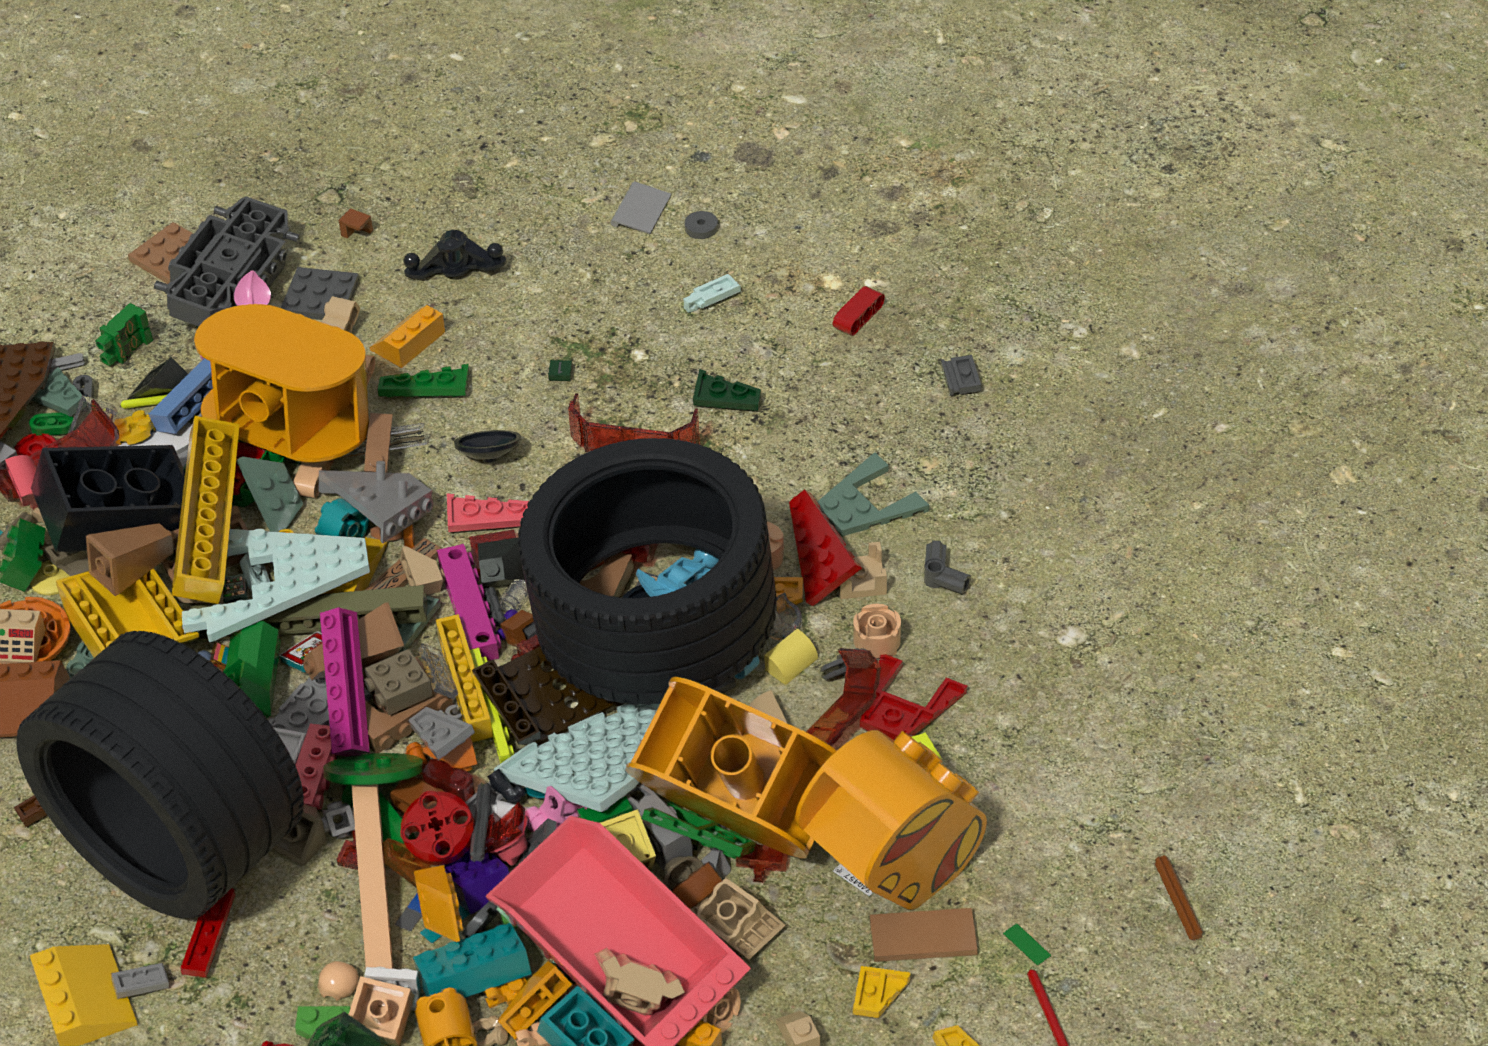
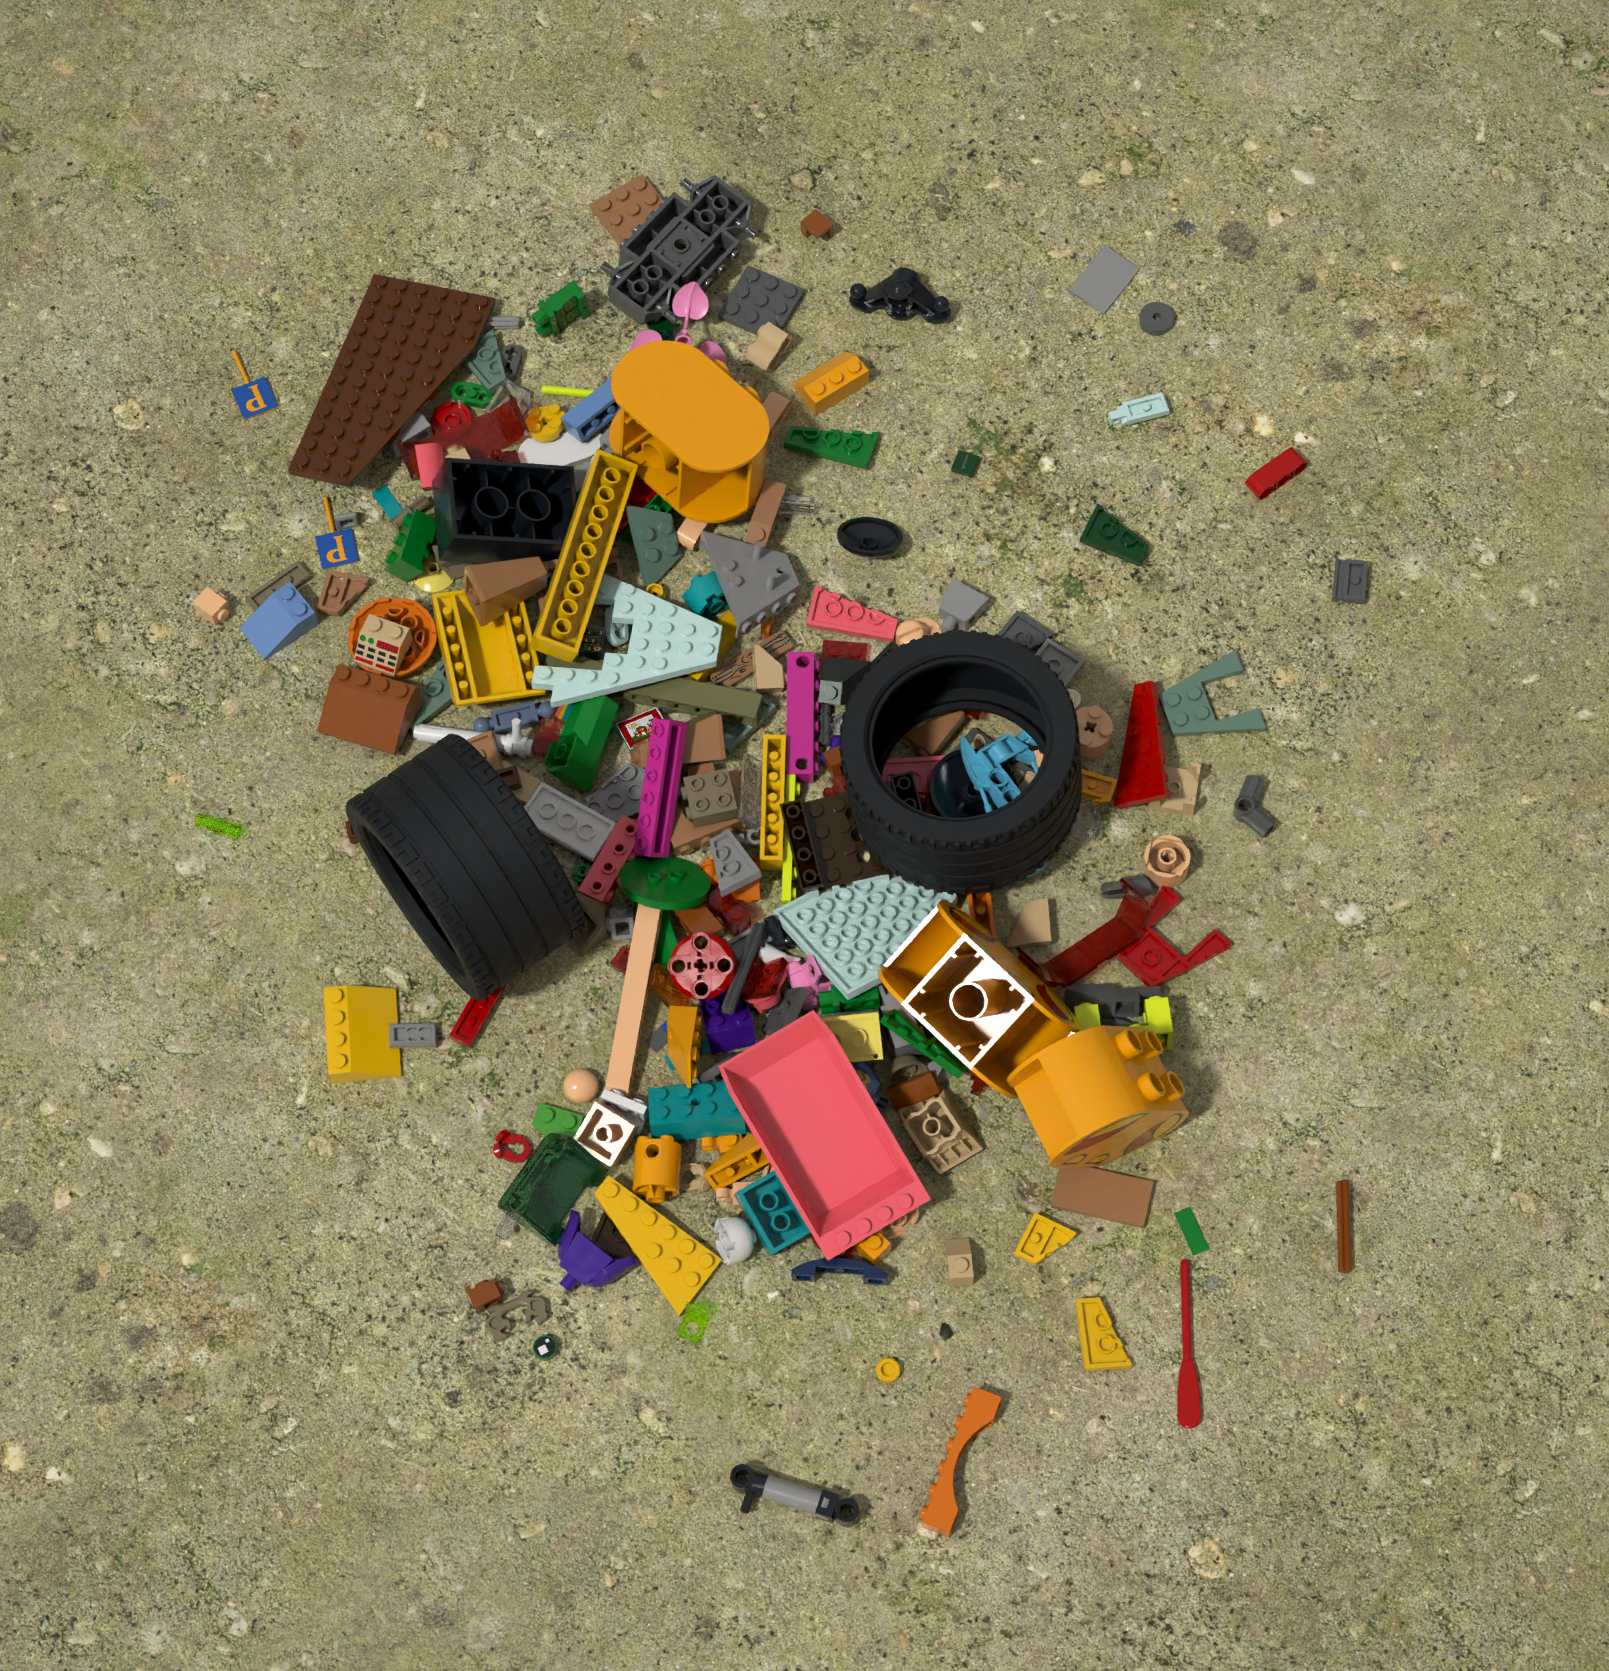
camera: 20 degrees right, 20 degrees up
pearl dark grey slope [127,357,188,400] -> none
clear red windscreen [568,393,700,452] -> none
tan slope [594,948,685,1015] -> none
light yellow brick [764,628,818,685] -> none

